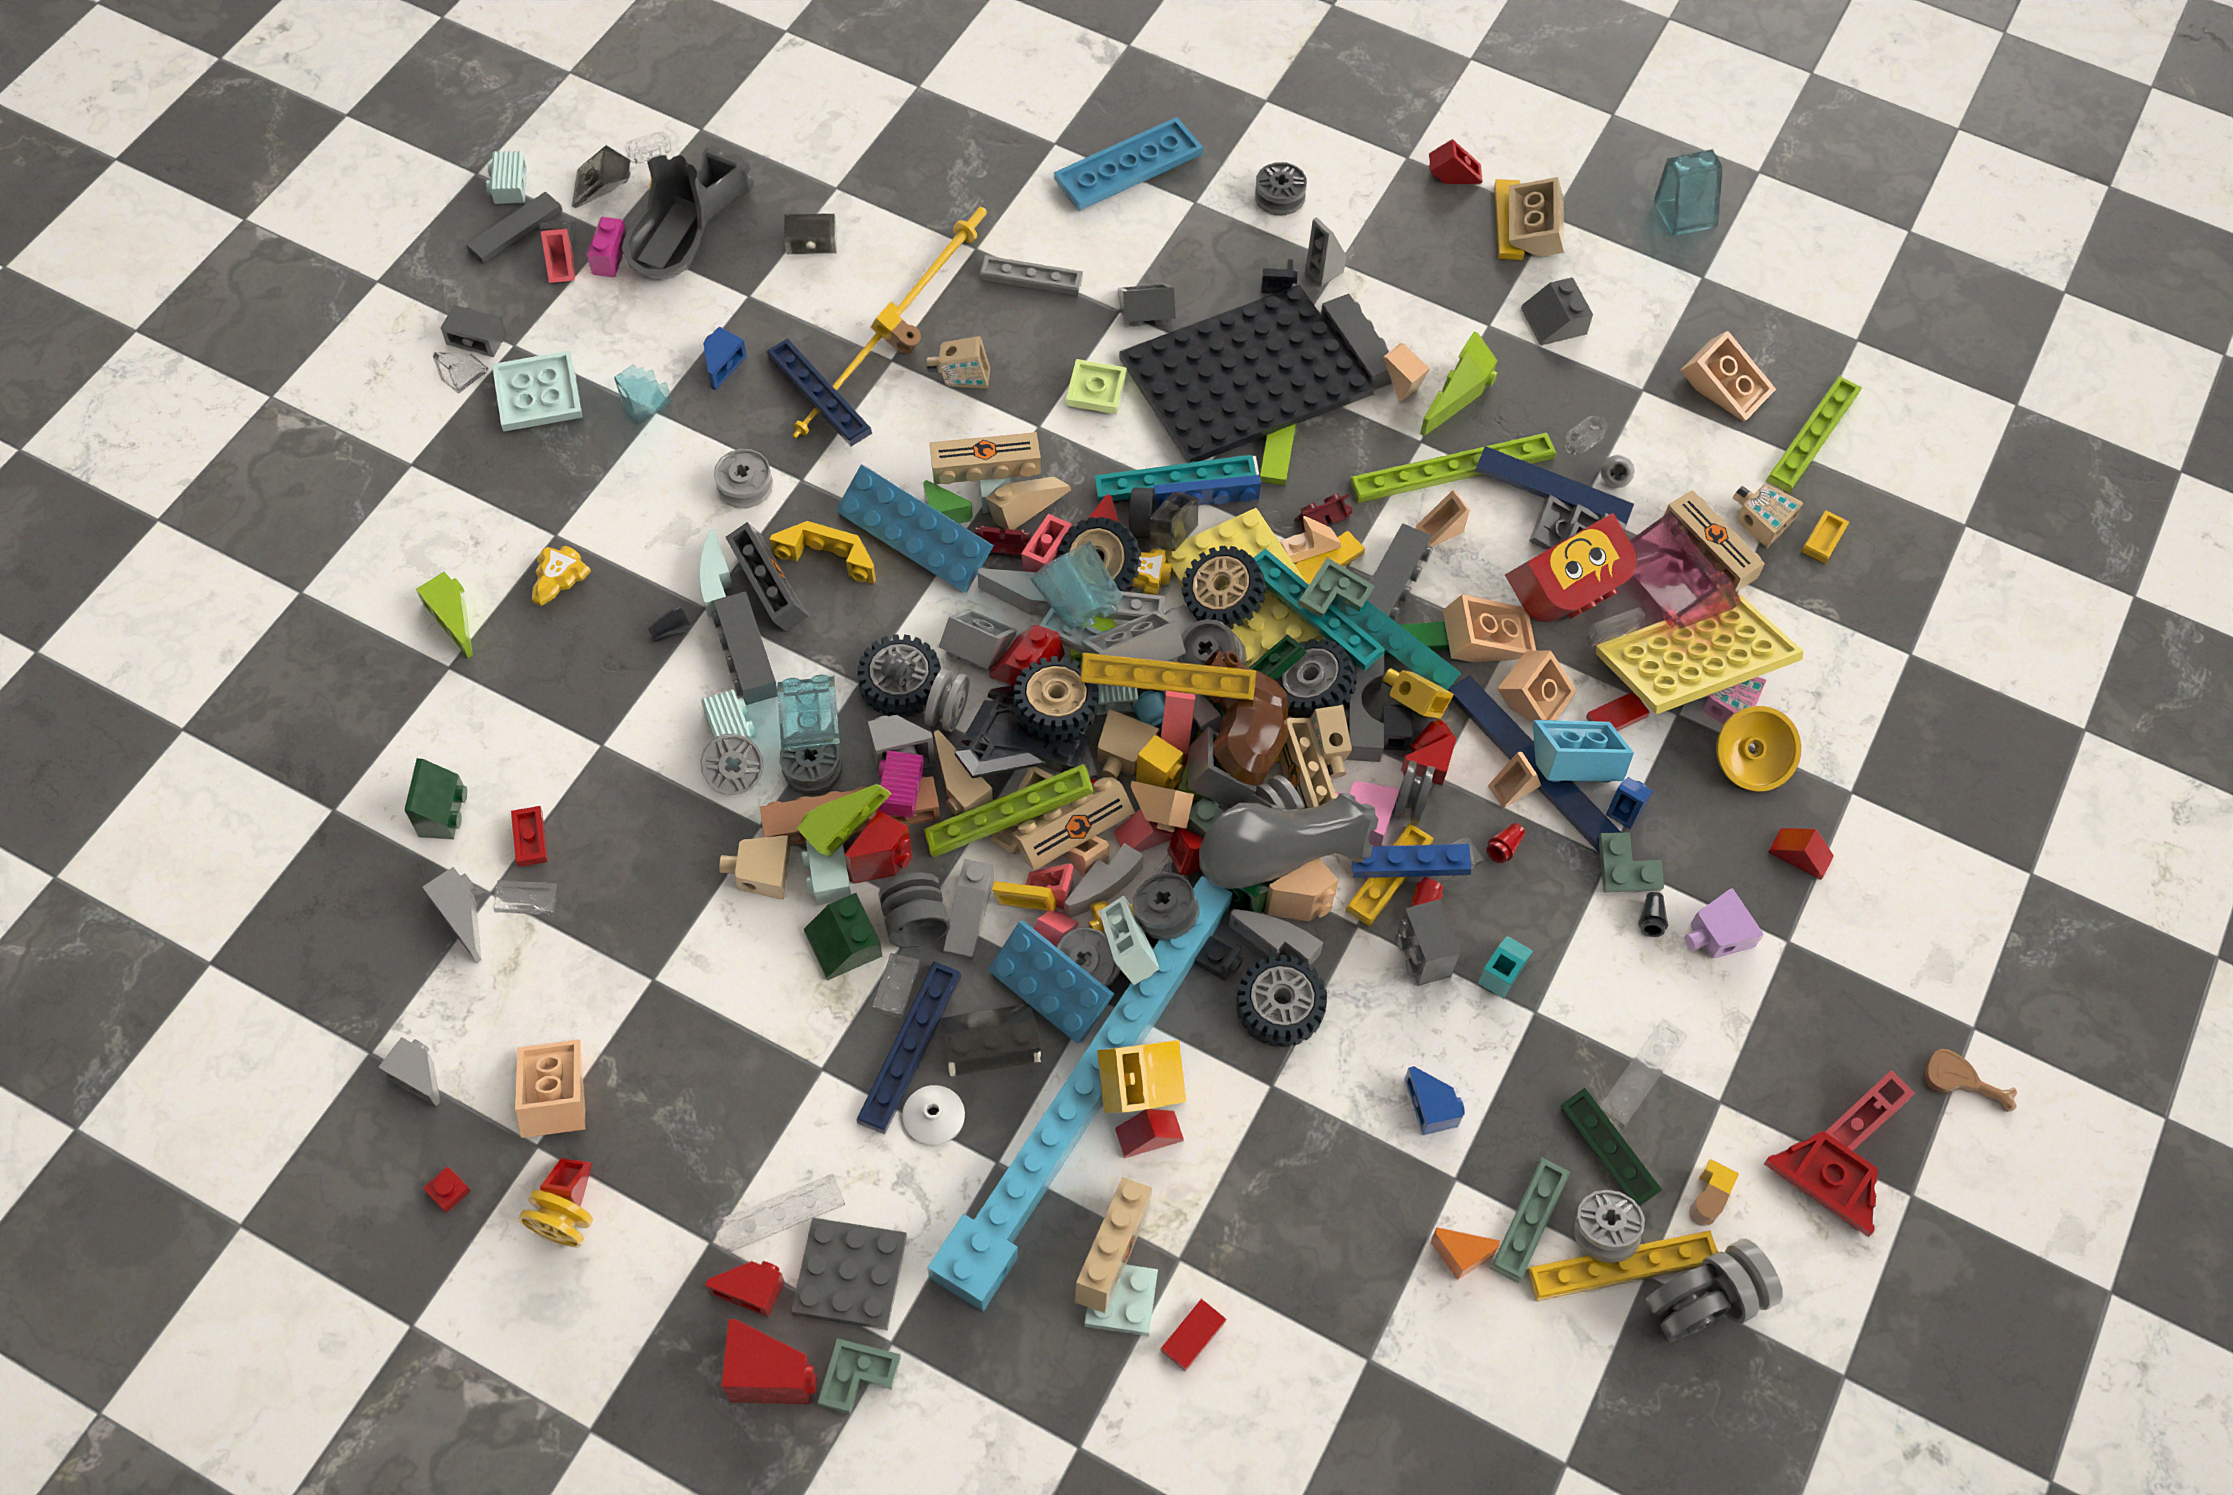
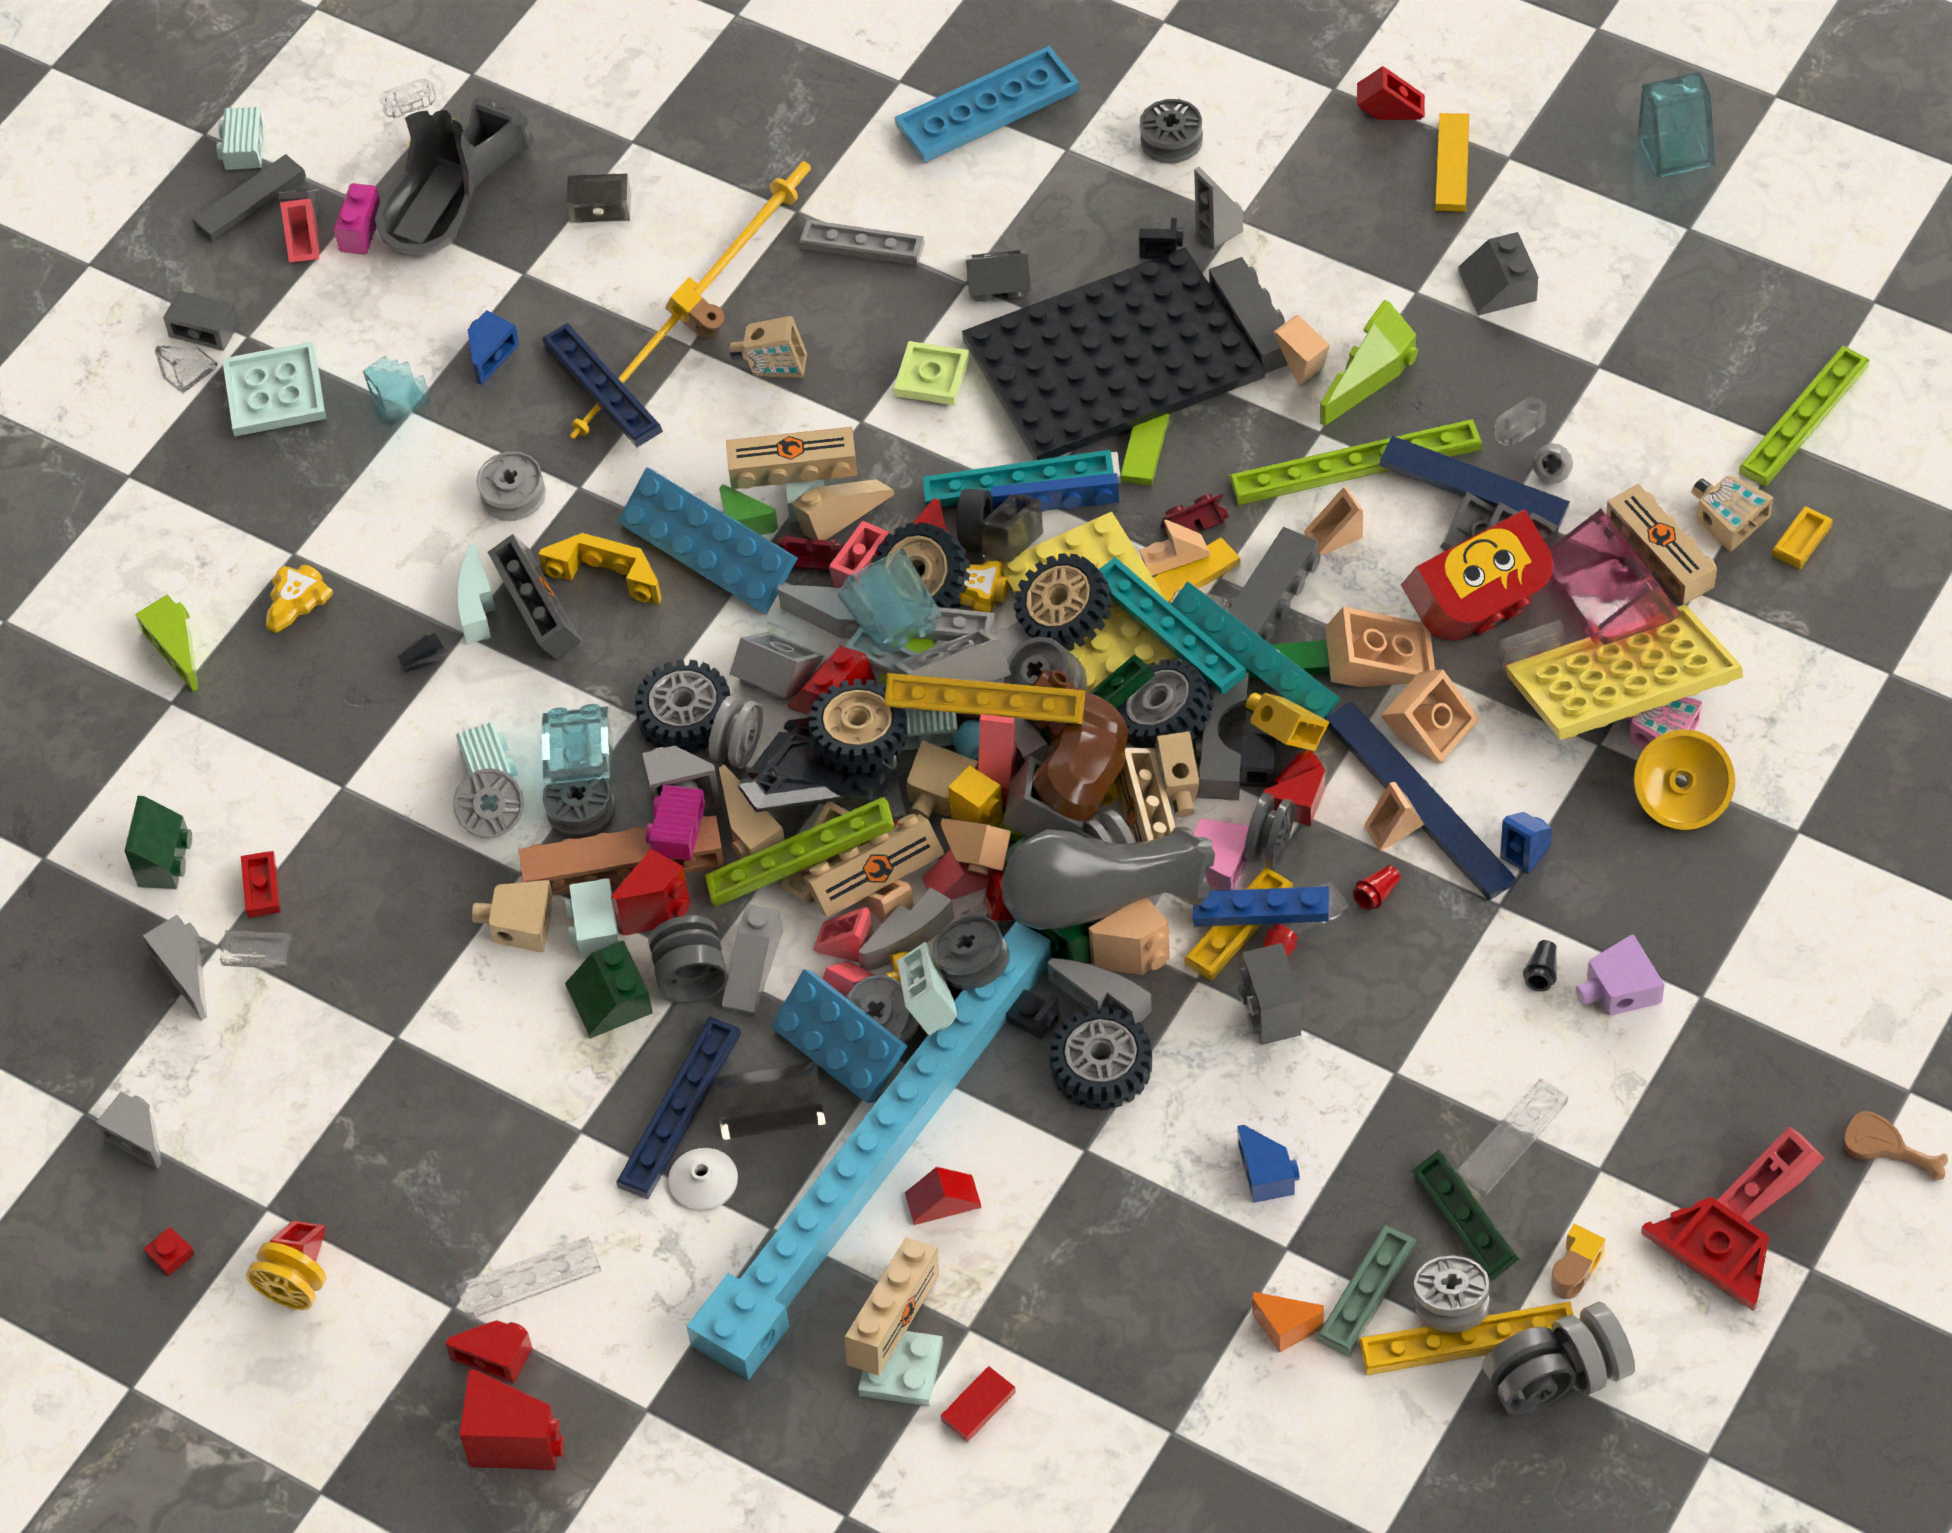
camera: 10 degrees right, 5 degrees down
light nougat slope [515,1039,585,1138] -> none
clear smoke slope [572,145,631,208] -> none
dark grey brick [711,591,779,705] -> none
dark grey plate [791,1217,907,1330] -> none
lime slope [797,784,891,857] -> none
sand green plate [818,1339,901,1414] -> none
clear plate [872,953,920,1019] -> none
dark grey wheel [881,651,916,686] -> none
yellow tile [992,881,1057,912] -> none
yellow slope [1097,1040,1186,1113] -> none
sand green plate [1298,557,1375,619] -> none
teal slope [1478,936,1533,999] -> none
tan slope [1509,177,1564,257] -> none
medium azure slope [1533,720,1634,783] -> none
red tile [1586,691,1650,731] -> none
sand green plate [1598,832,1664,893] -> none
light nougat slope [1680,331,1776,422] -> none
red slope [1768,828,1834,880] -> none

